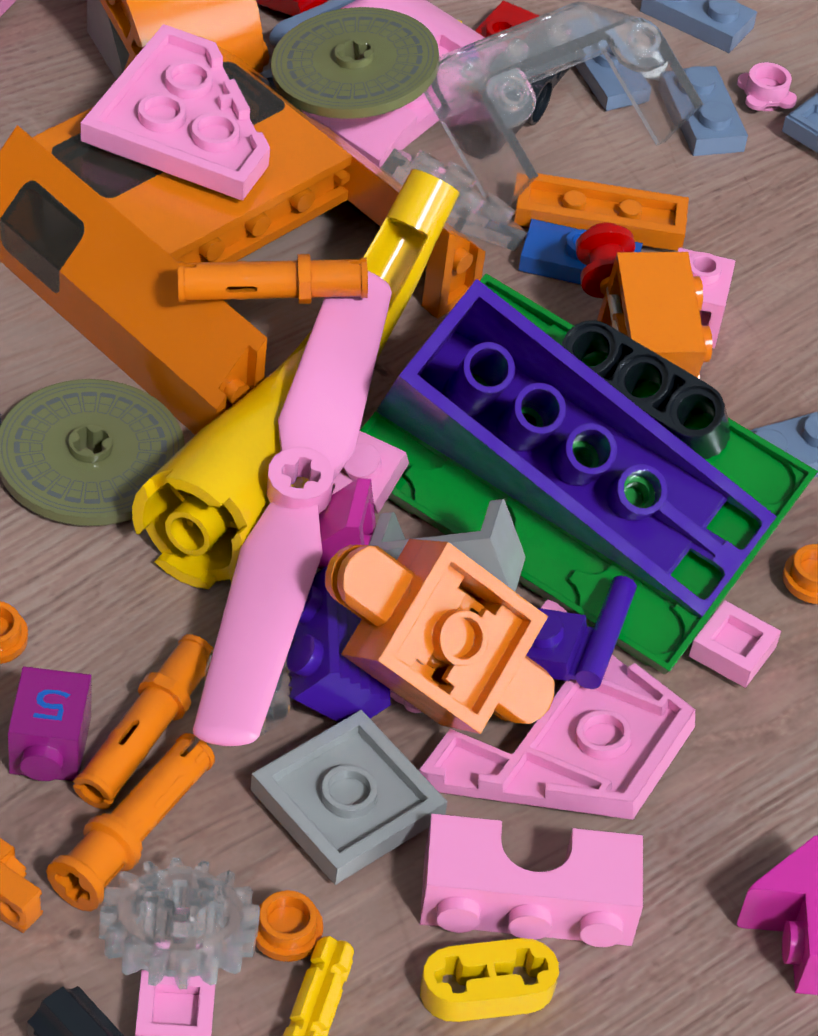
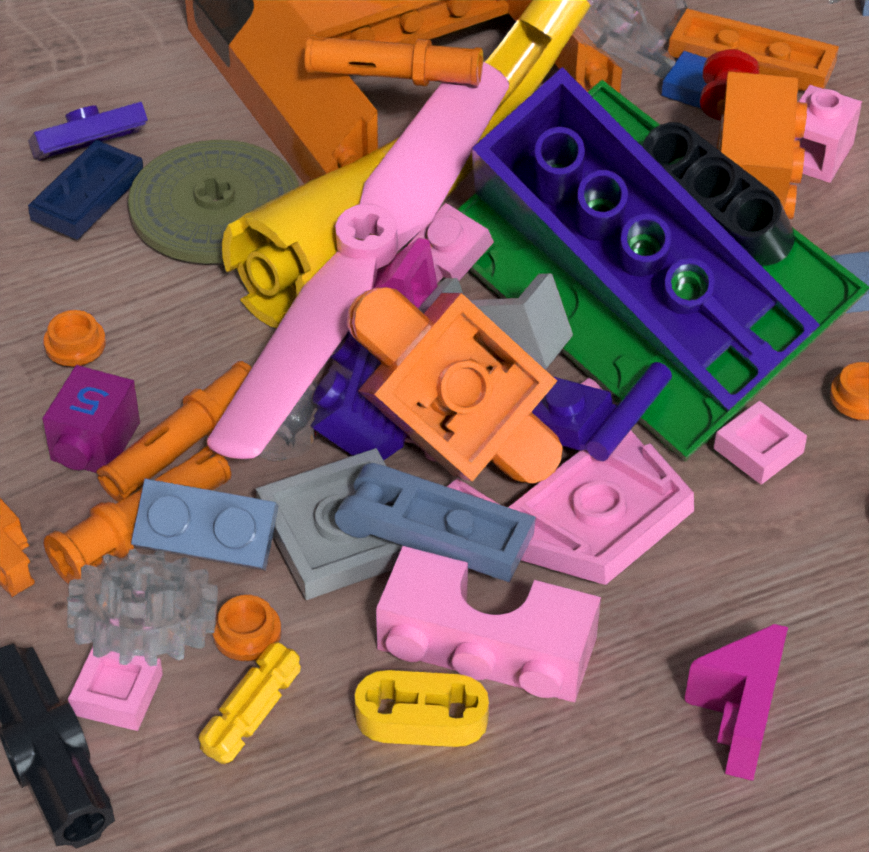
camera: 20 degrees right, 0 degrees up
none -> sand blue plate [131,479,279,571]
none -> sand blue plate [334,463,536,583]

